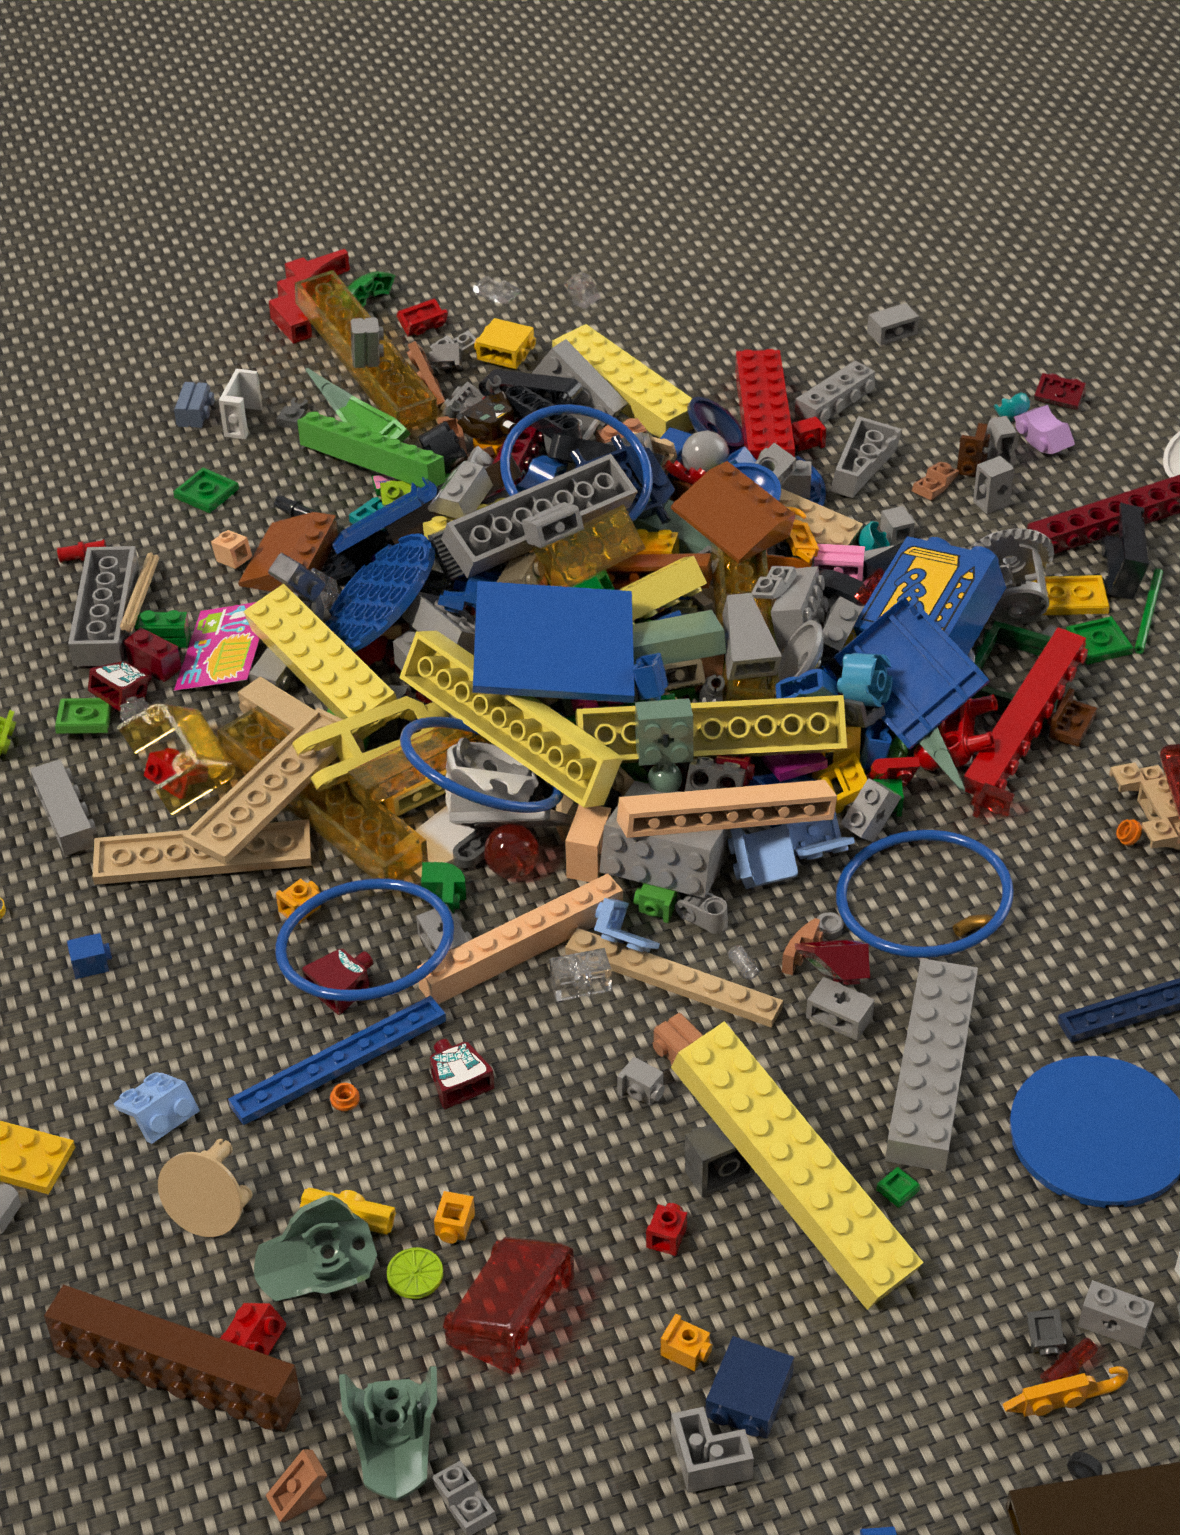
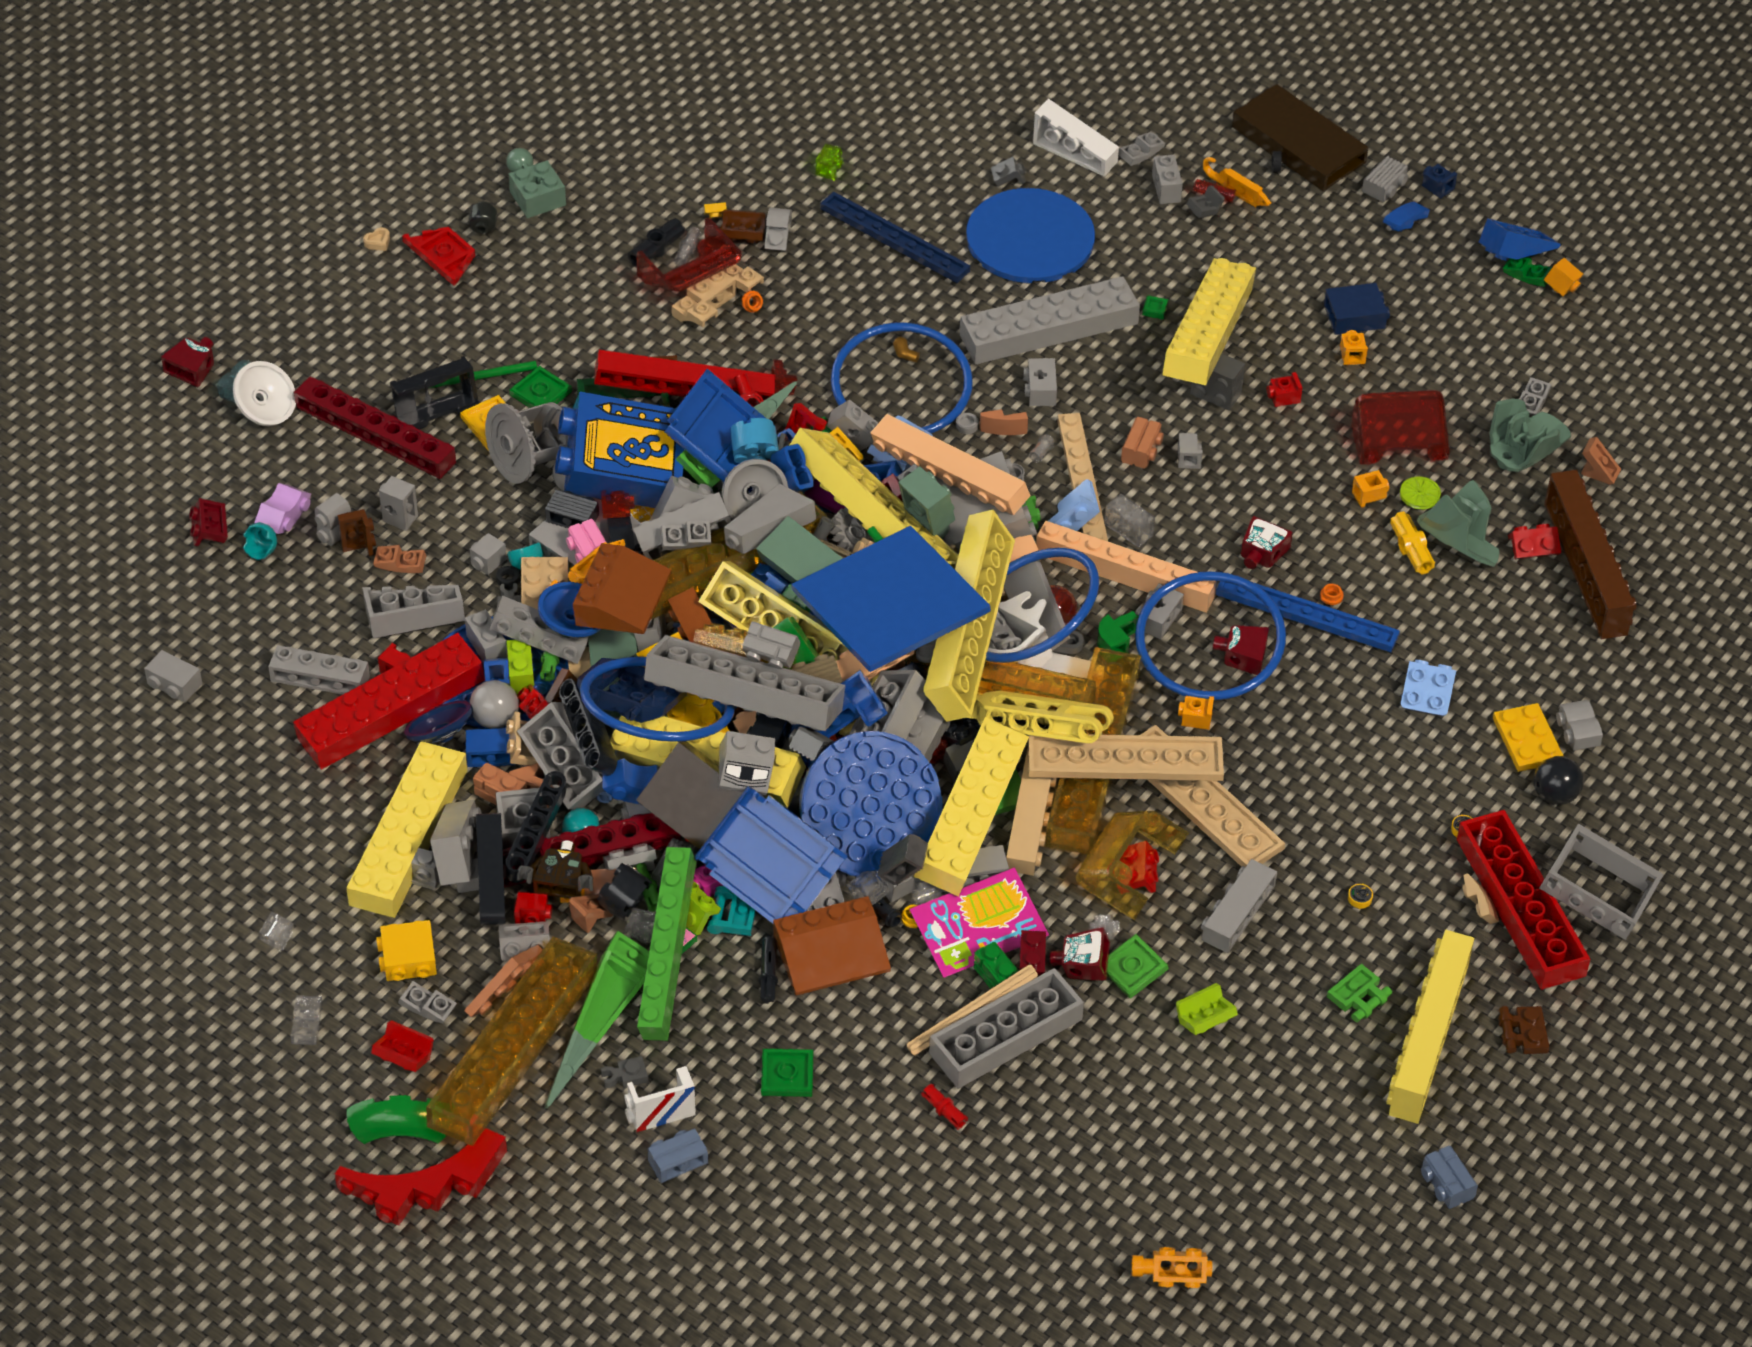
camera: 125 degrees left, 5 degrees up
blue brick [67,933,112,979] -> none
tan piece [158,1139,253,1237] -> none
light nougat brick [211,530,253,569] -> none
light grey brick [351,318,384,368] -> none
light grey brick [429,343,462,369] -> none
blue brick [632,653,668,702] -> none
light grey brick [671,1407,754,1493] -> none
dark red slope [795,940,870,984] -> none

